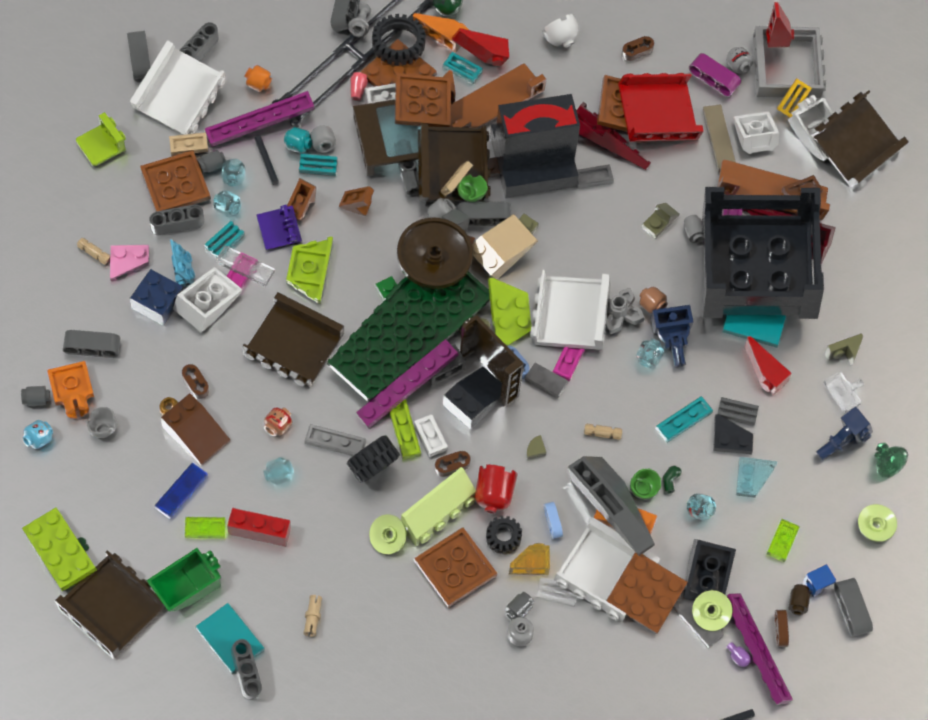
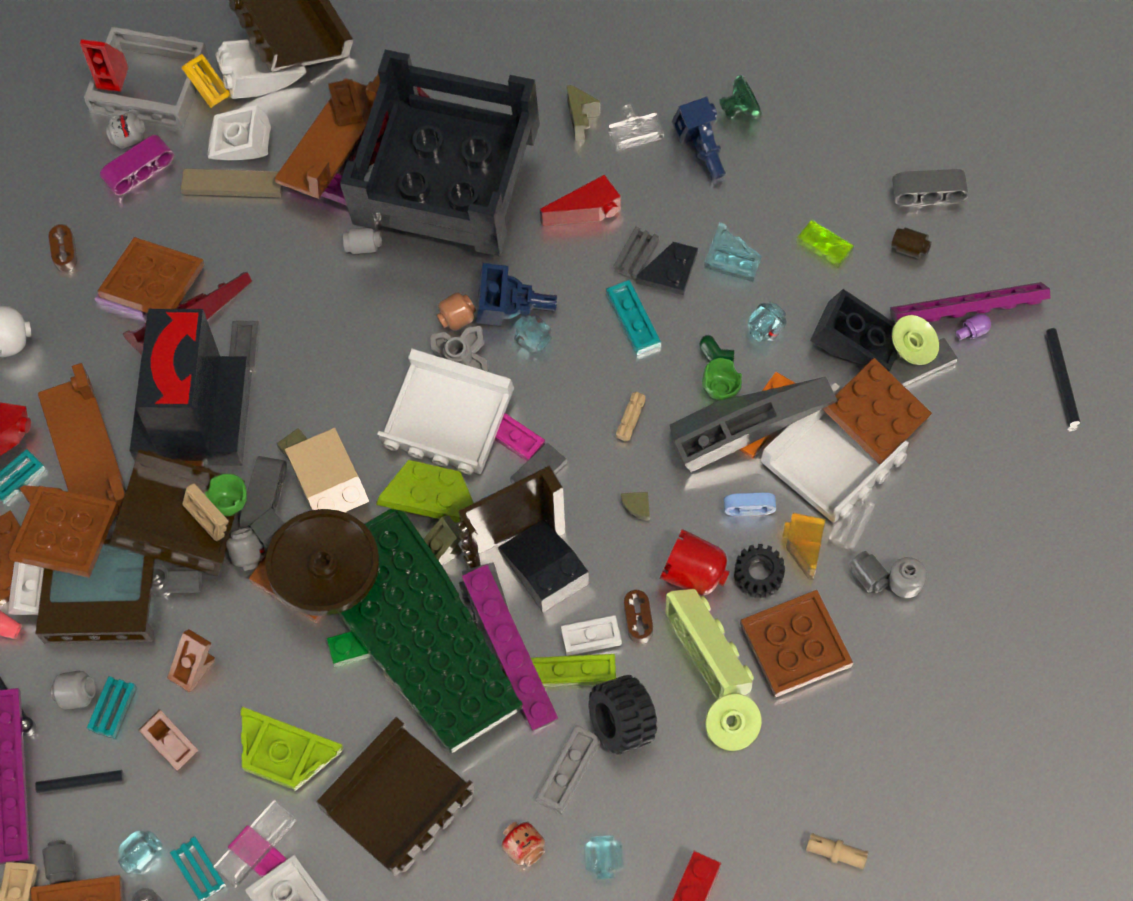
camera: 70 degrees left, 0 degrees up
clear light blue head [221,159,246,186] -> none
dark purple hinge [256,205,302,250] -> none
teal head [284,127,312,153] -> none
red panel [618,73,704,142] -> none
olive slope [641,203,680,239] -> none
teal tile [722,315,786,348] -> none
reddish brown beam [774,610,789,647] -> none
blue panel [803,564,836,597] -> none
yellowish green dish [858,504,897,542] -> none

